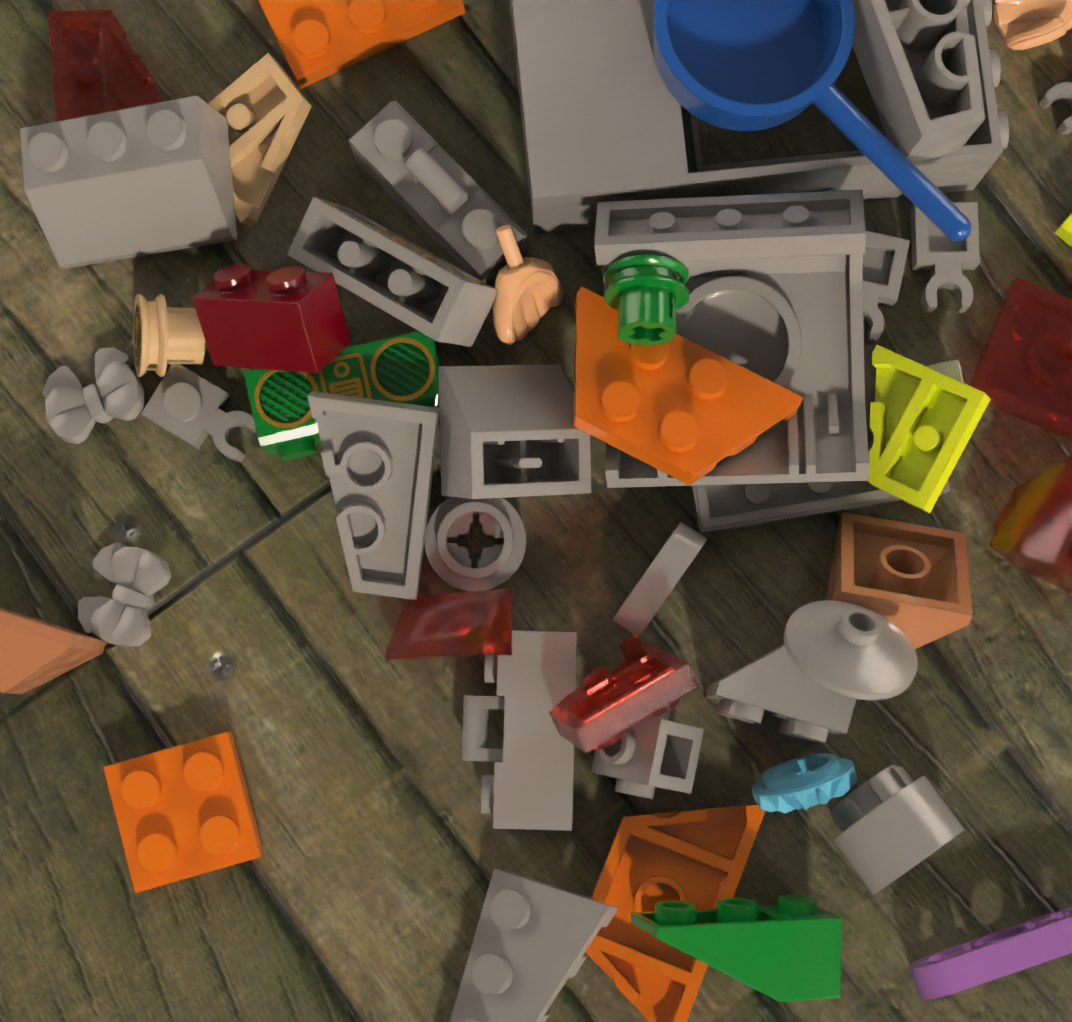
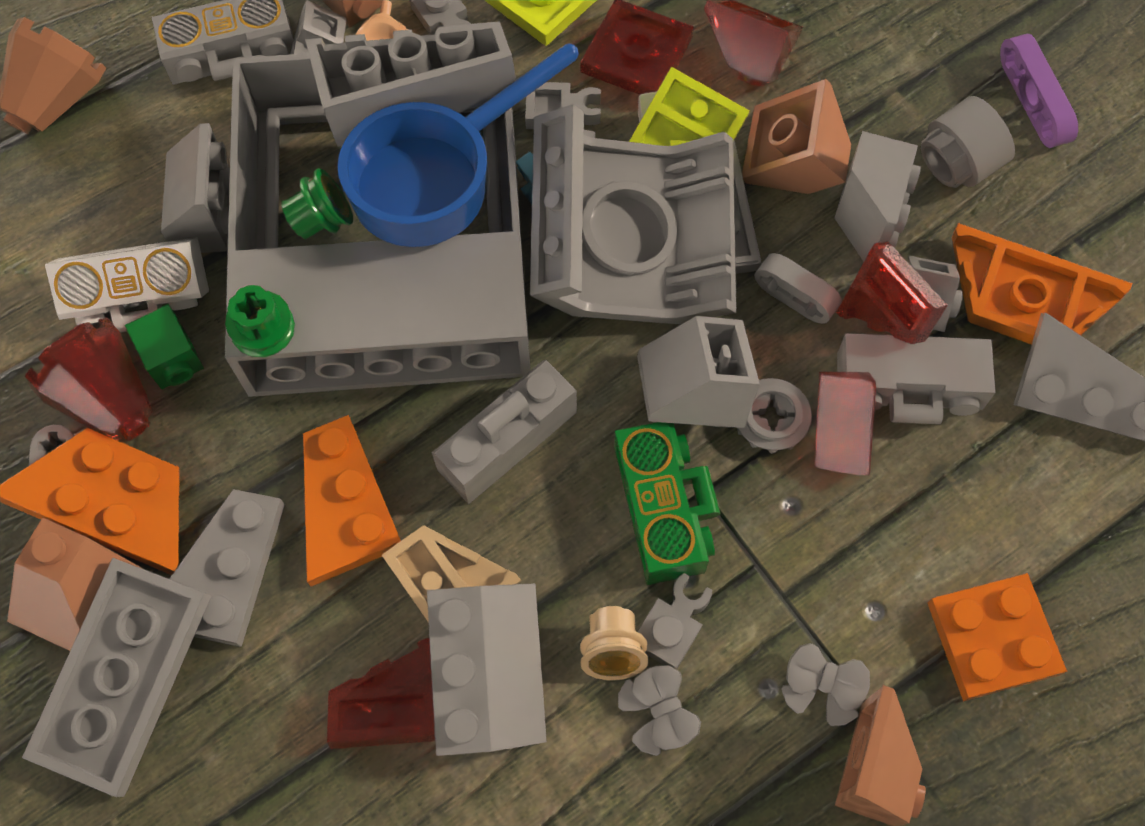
camera: 90 degrees left, 15 degrees down
dark red brick [192,264,351,373] -> none
light grey piece [287,197,497,347] -> none
light grey wing [307,391,440,600] -> none
light nougat piece [493,225,564,345] -> none
orange wing [573,286,804,485] -> none
green piece [604,255,689,346] -> none
green slope [631,895,842,1002] -> none
medium azure gear [751,753,858,813] -> none
light grey dish [784,600,918,700] -> none

